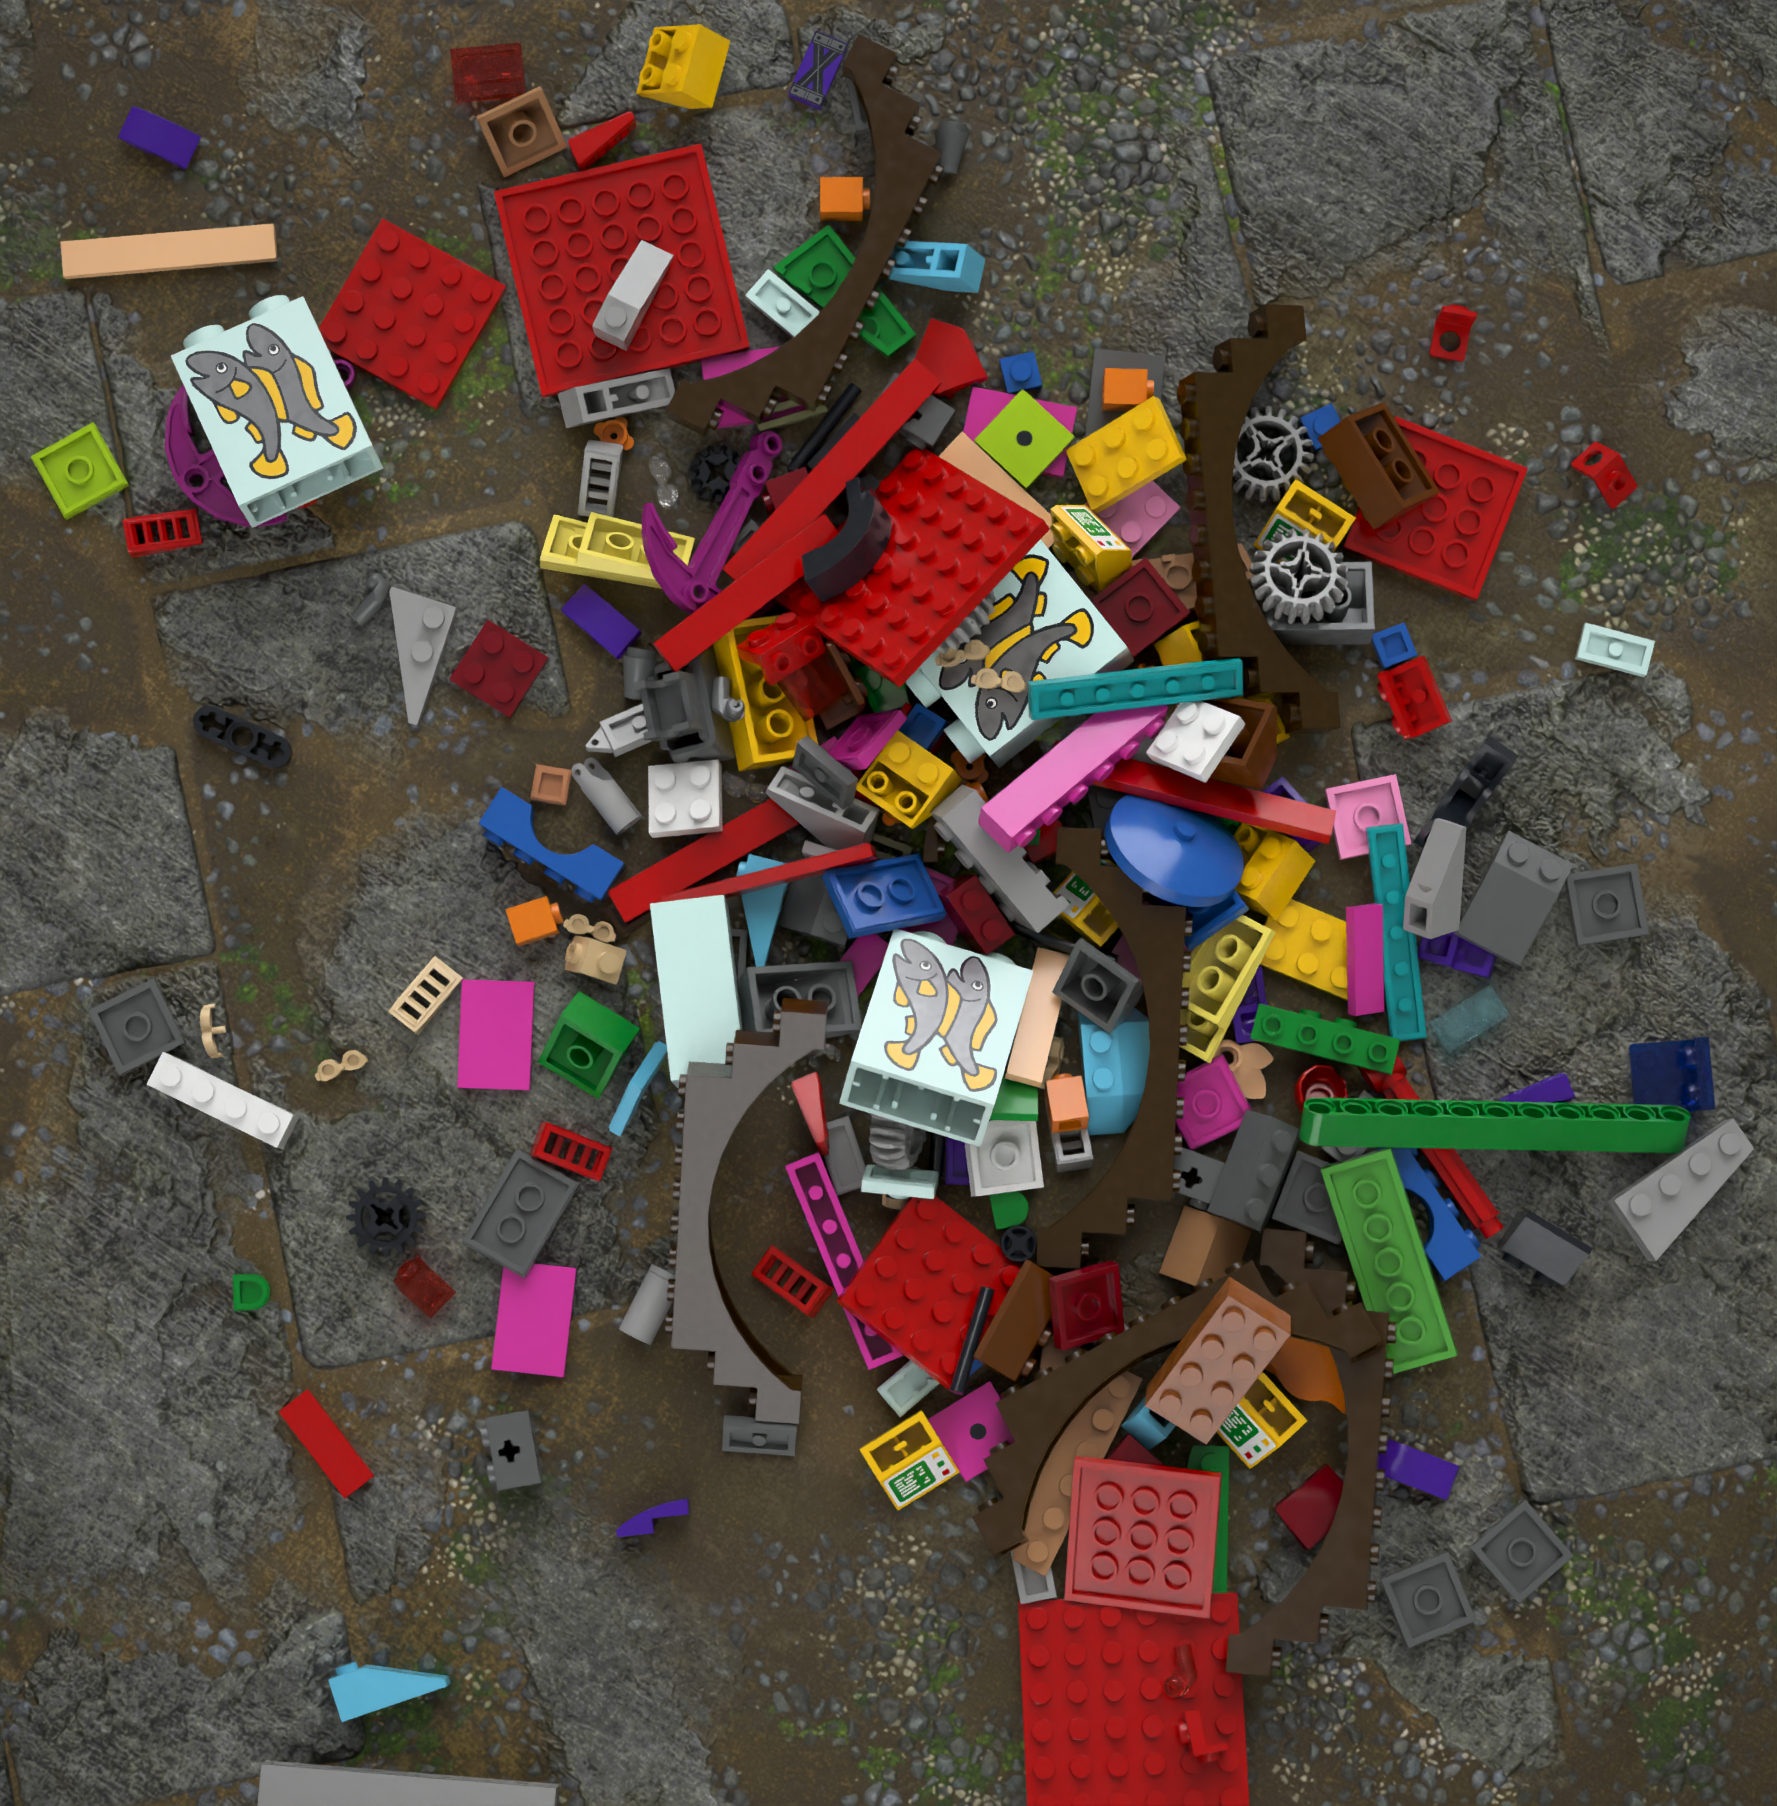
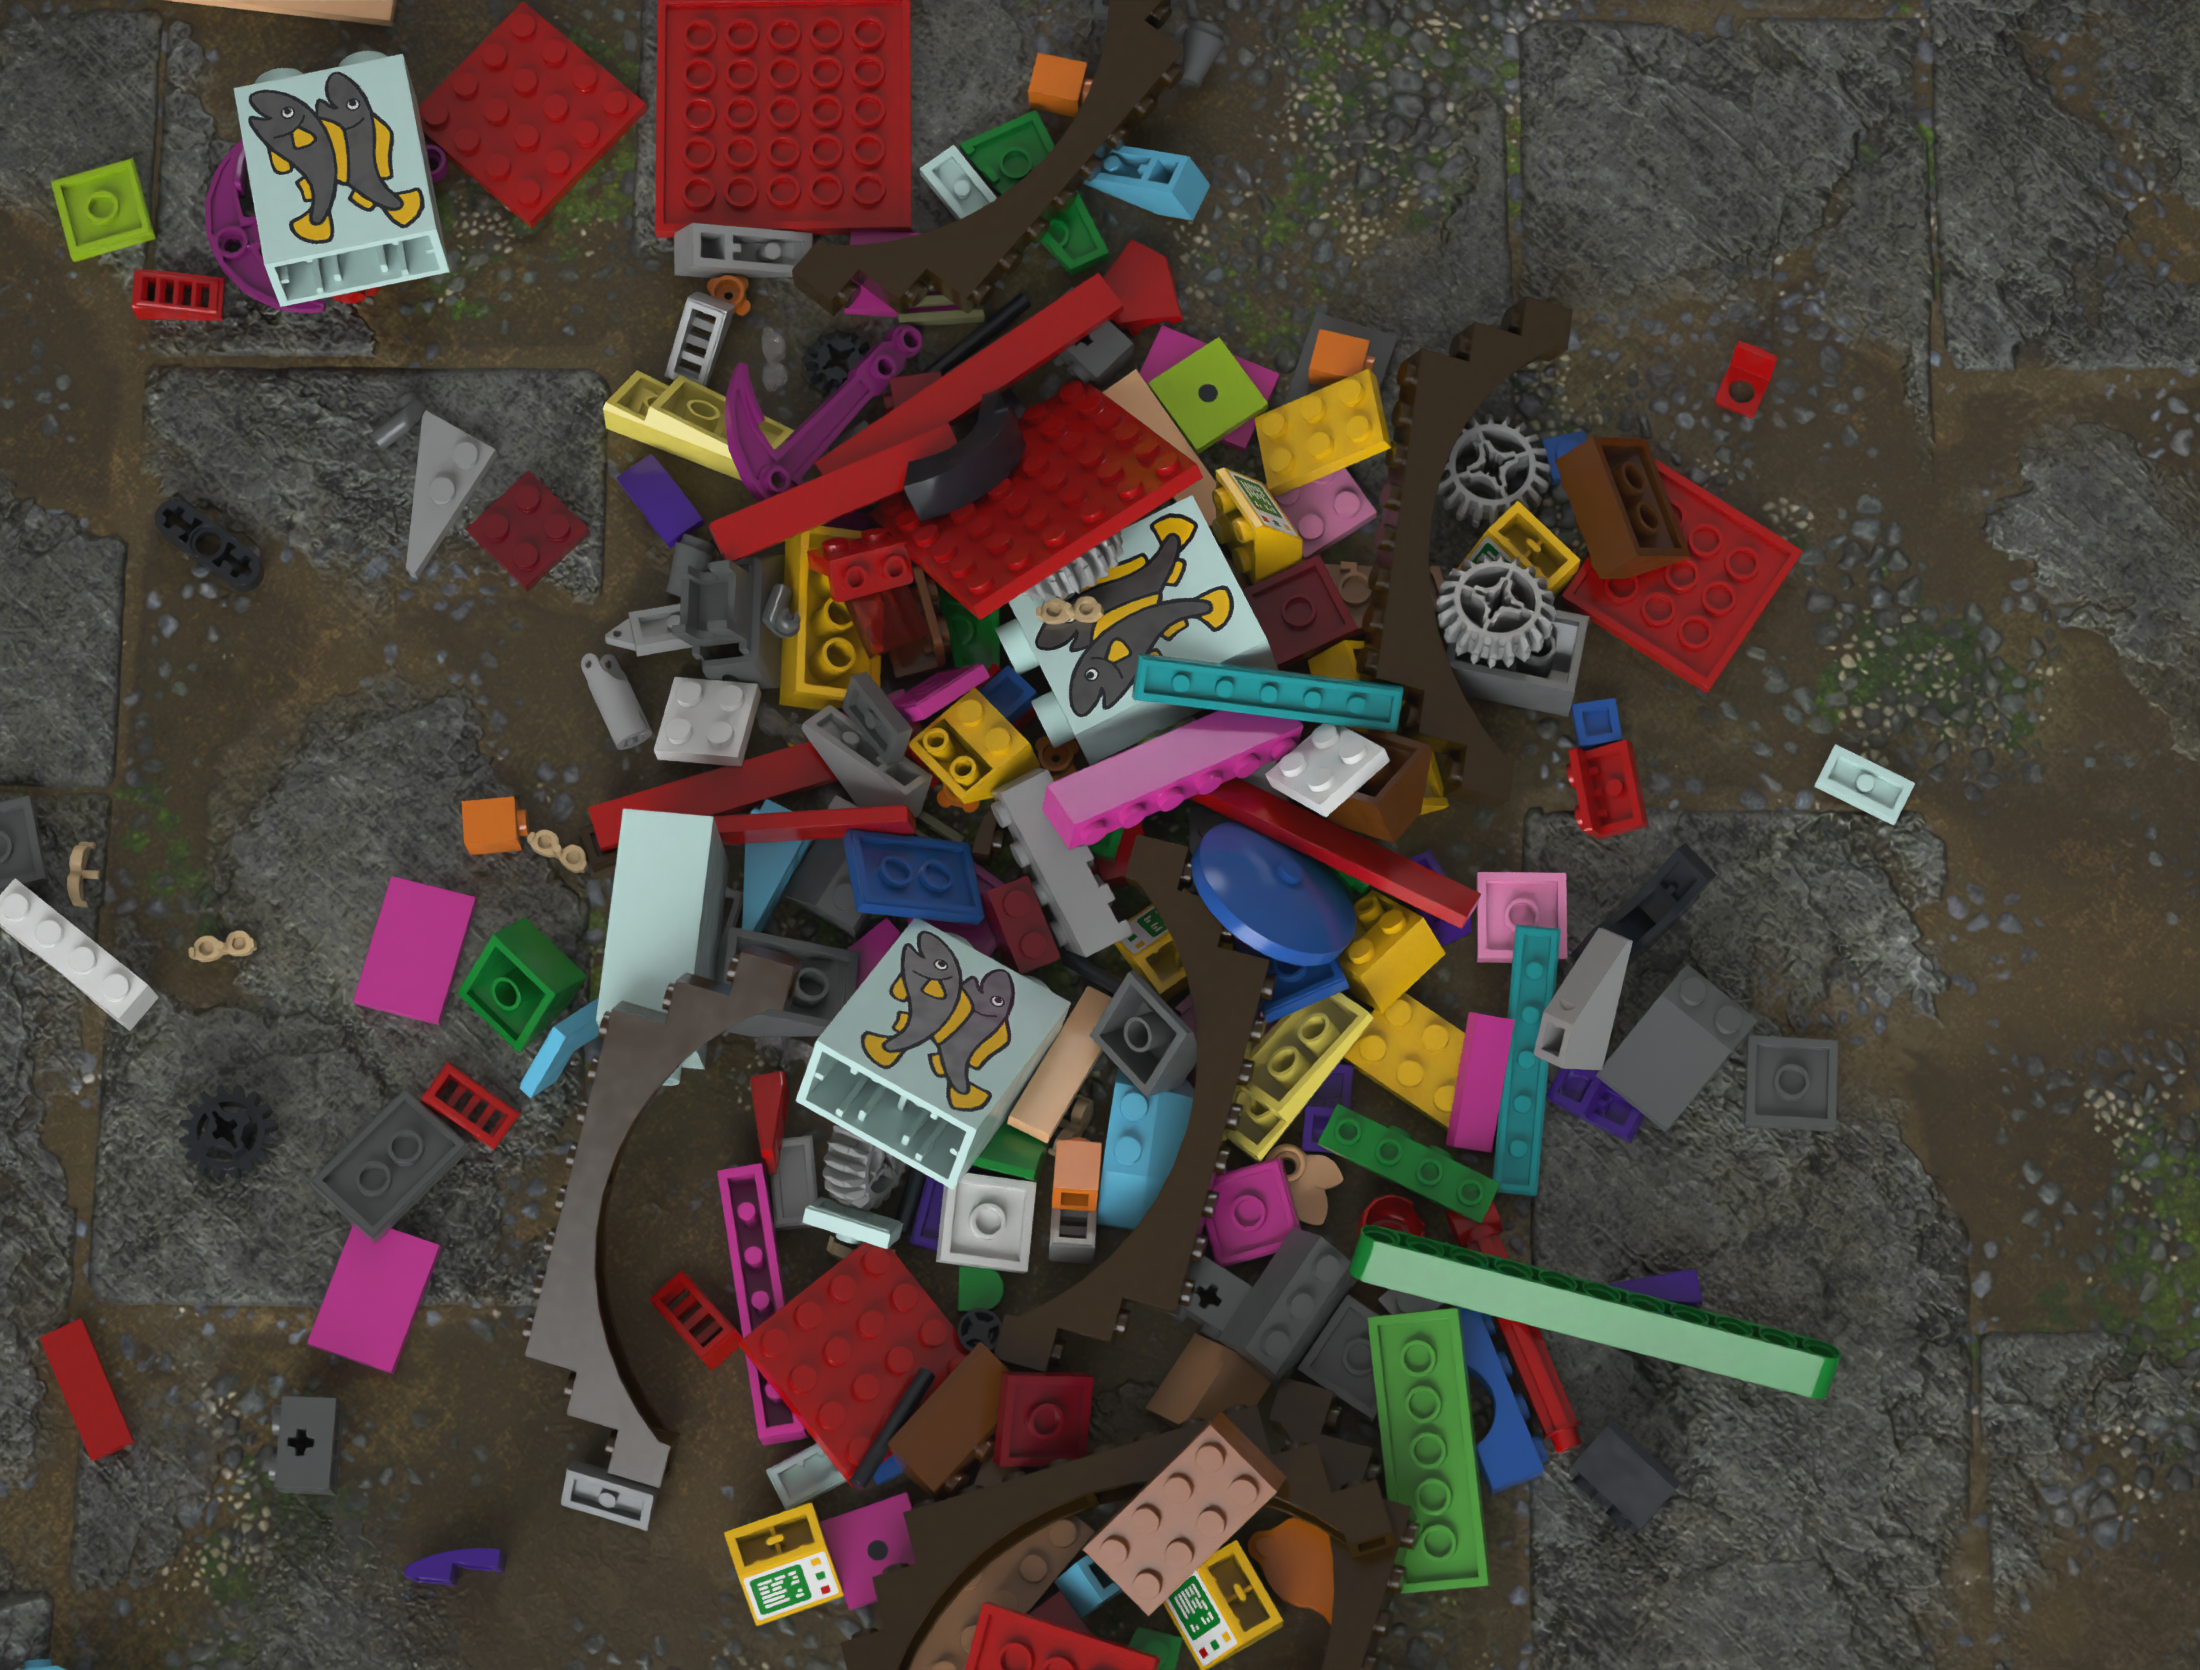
camera: 20 degrees right, 10 degrees down
green tile [233,1274,271,1311] -> none
tan slope [388,956,464,1035] -> none
clear red bracket [393,1255,456,1319] -> none
blue arch [478,787,626,903] -> none
nougat tile [530,764,572,807] -> none
tan bracket [565,936,627,985] -> none
light grey slope [592,240,674,351] -> none
light grey pin [619,1264,675,1345] -> none
tan piece [971,668,1027,693] -> none
blue plate [999,351,1042,395] -> none
clear light blue plate [1428,984,1510,1054] -> none
red bracket [1571,442,1637,509] -> none
light grey wedge [1607,1119,1754,1261] -> none
clear blue bracket [1628,1037,1715,1113] -> none

